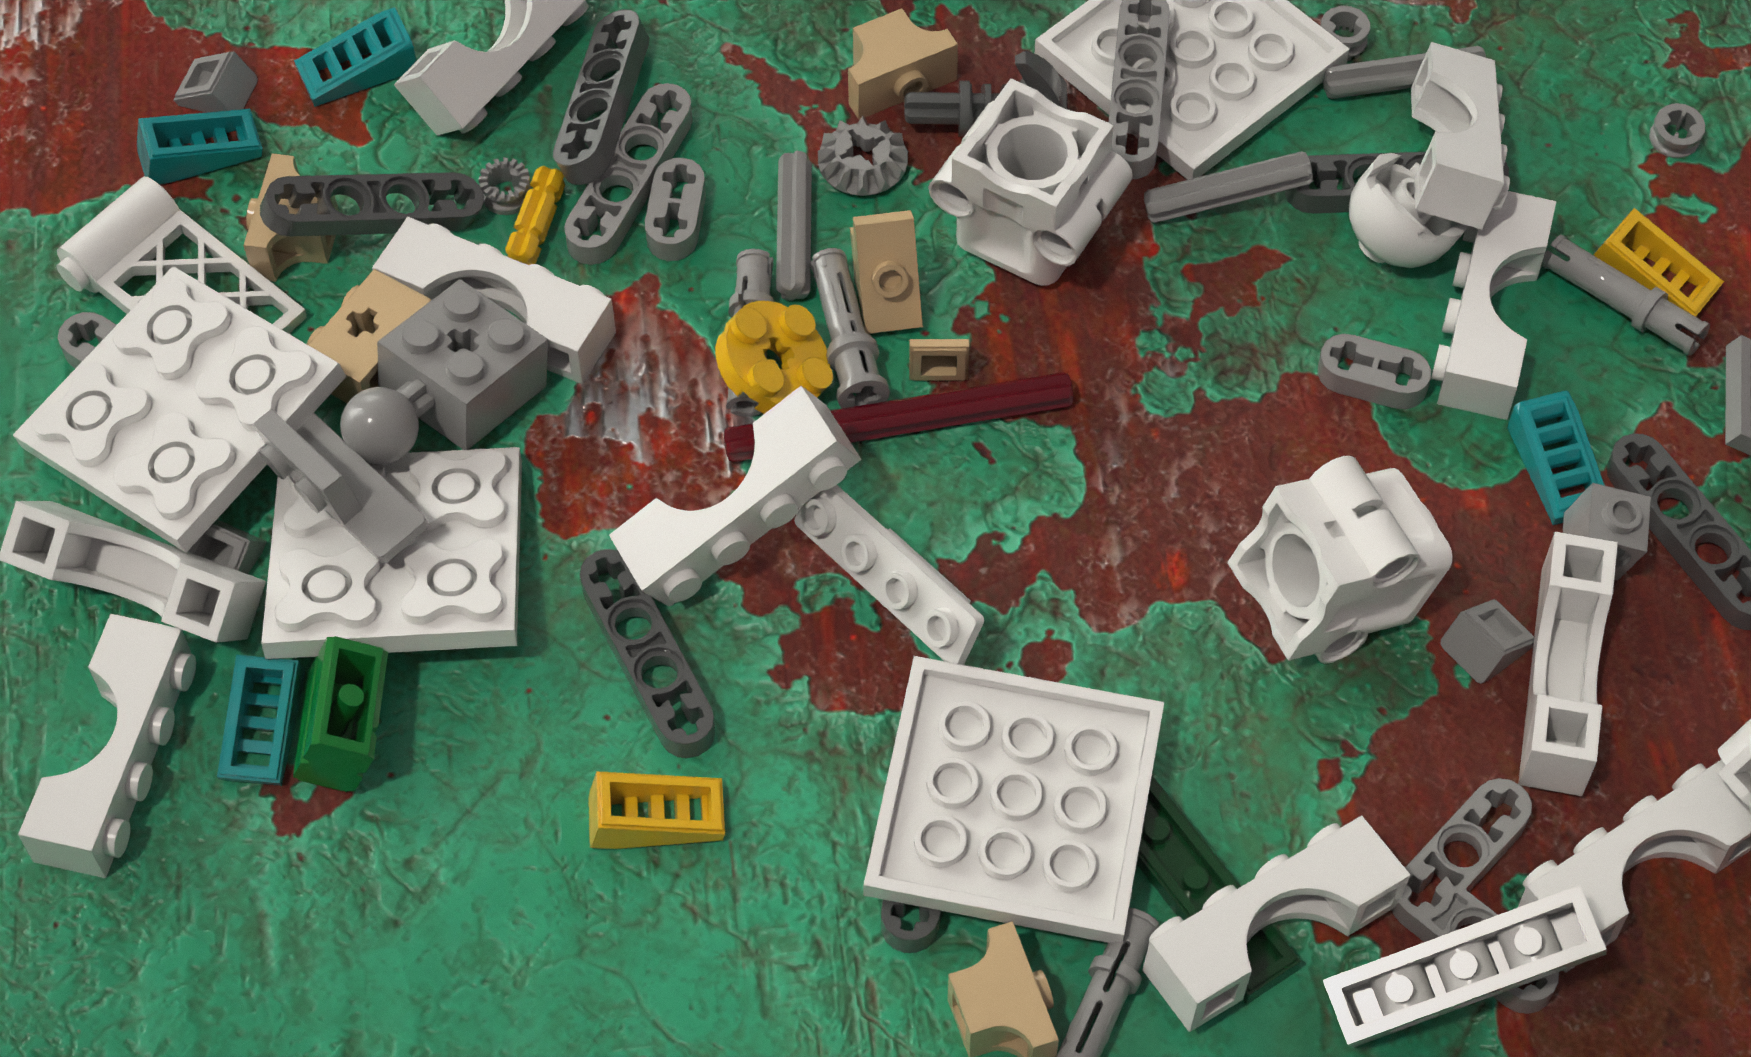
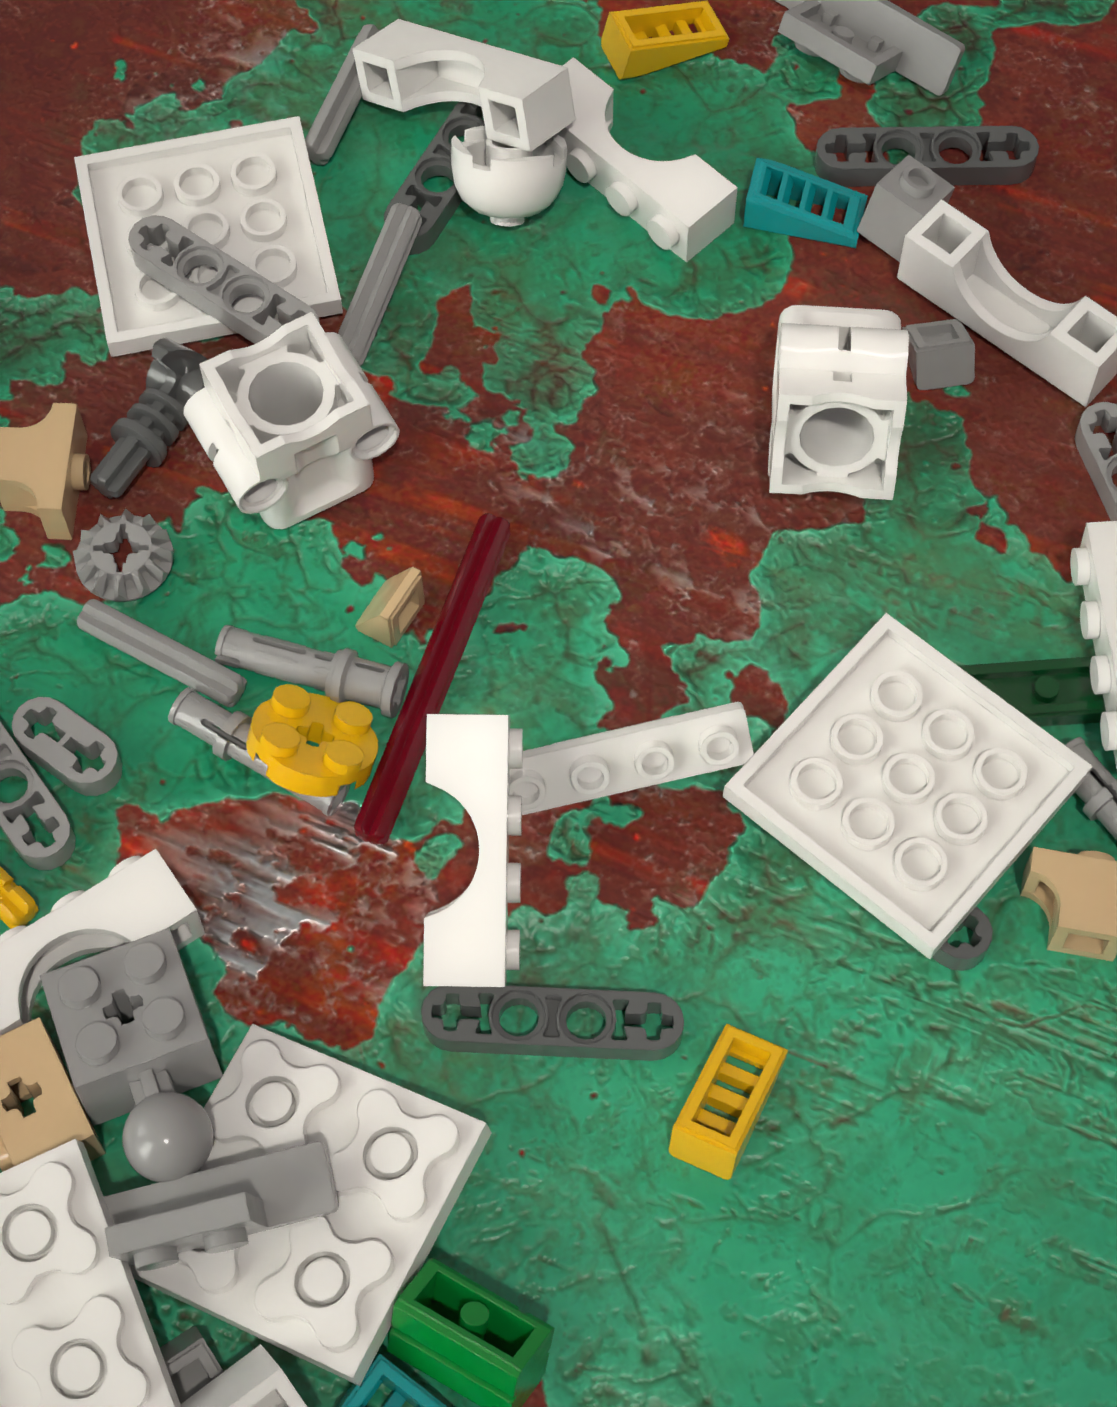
camera: 60 degrees left, 5 degrees up
tan brick [850,210,923,334] -> none
light grey beam [1317,334,1431,410] -> none
light grey bush [1320,6,1370,61] -> none
light grey pin [1541,235,1710,356] -> none

